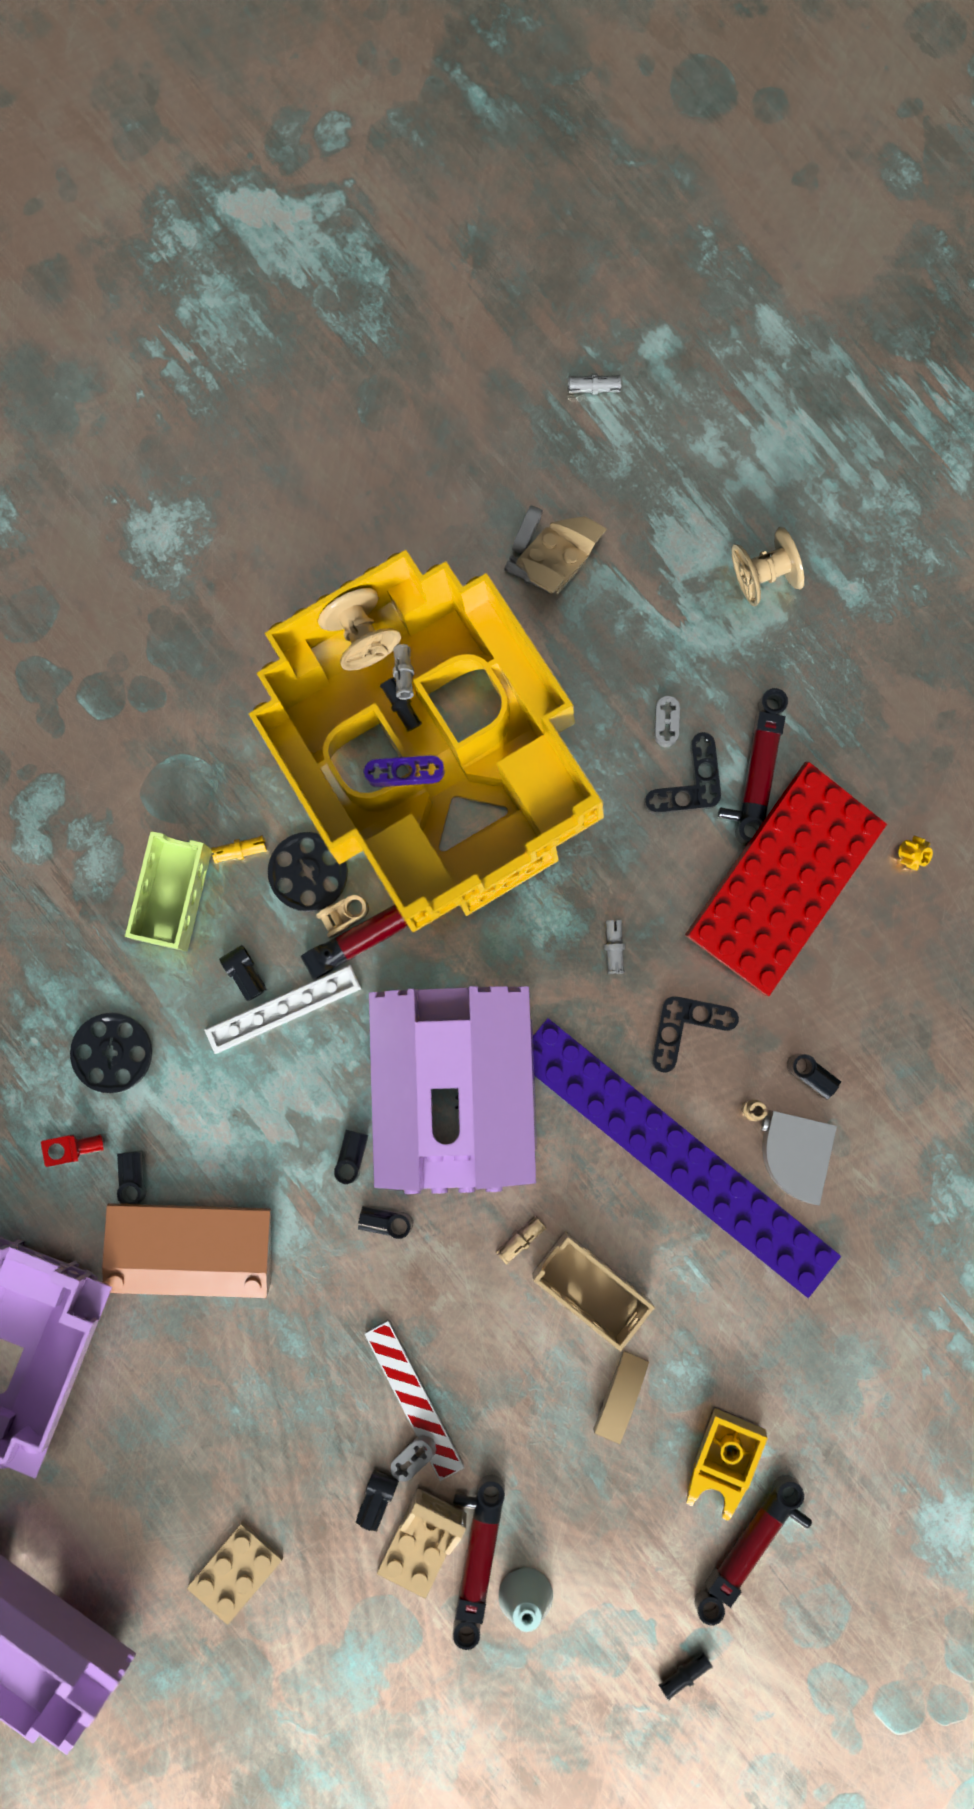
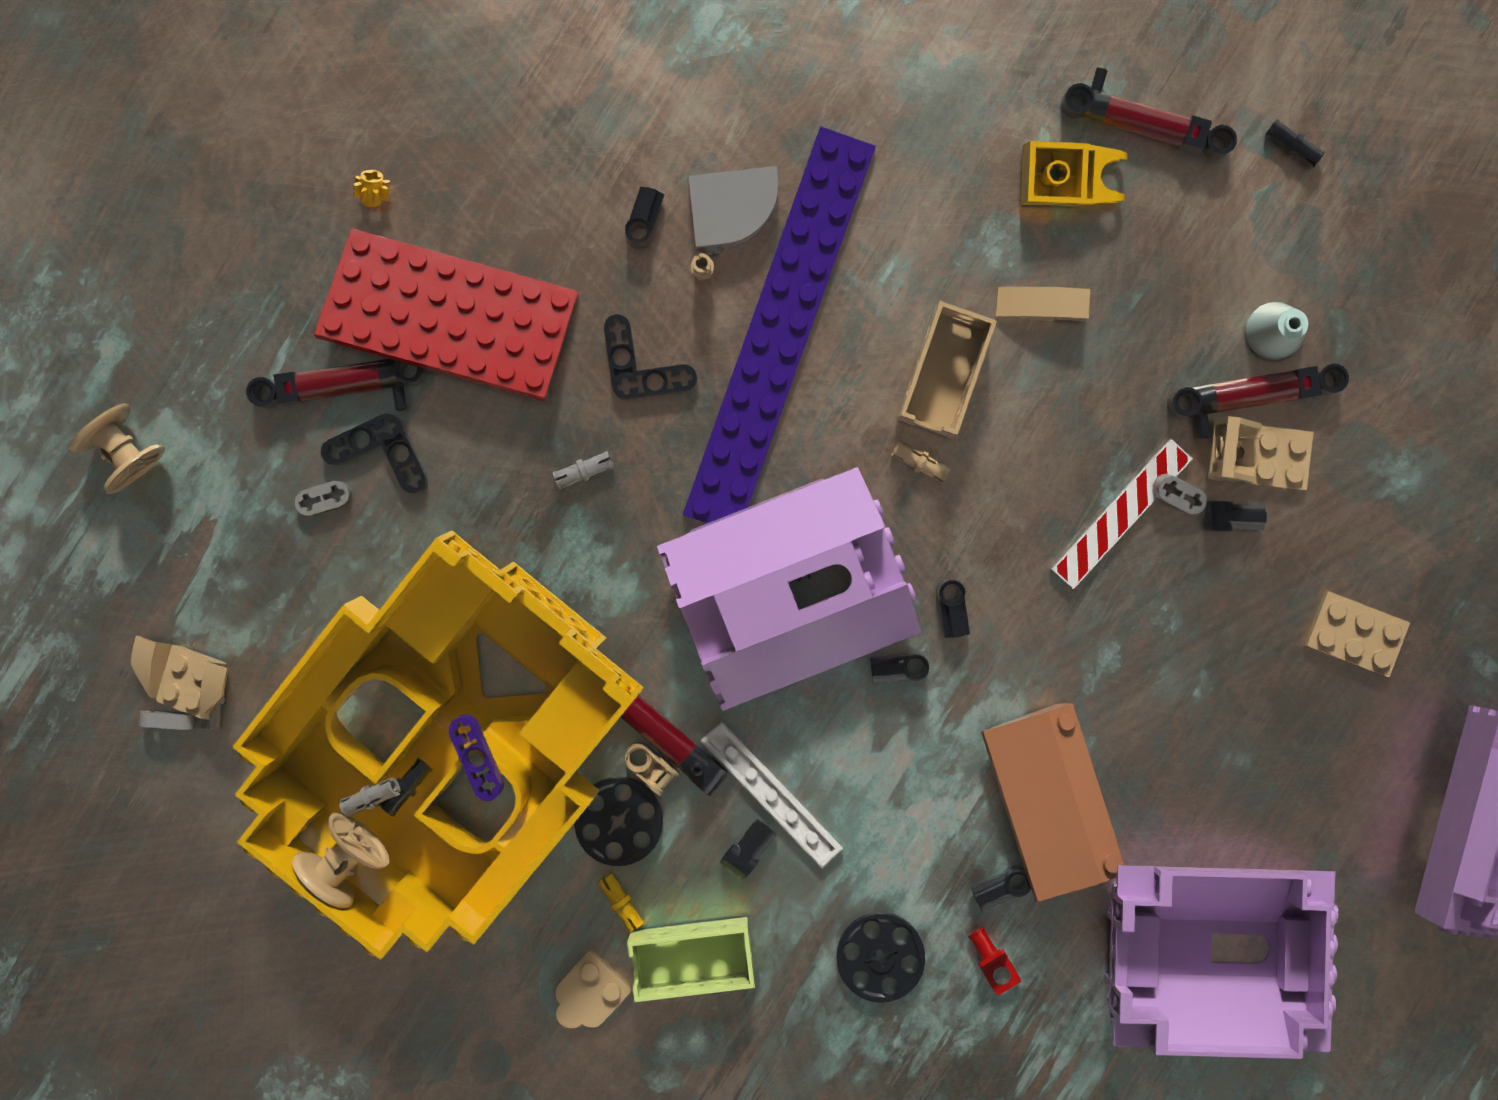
camera: 105 degrees left, 5 degrees up
none -> tan plate [555,949,633,1029]

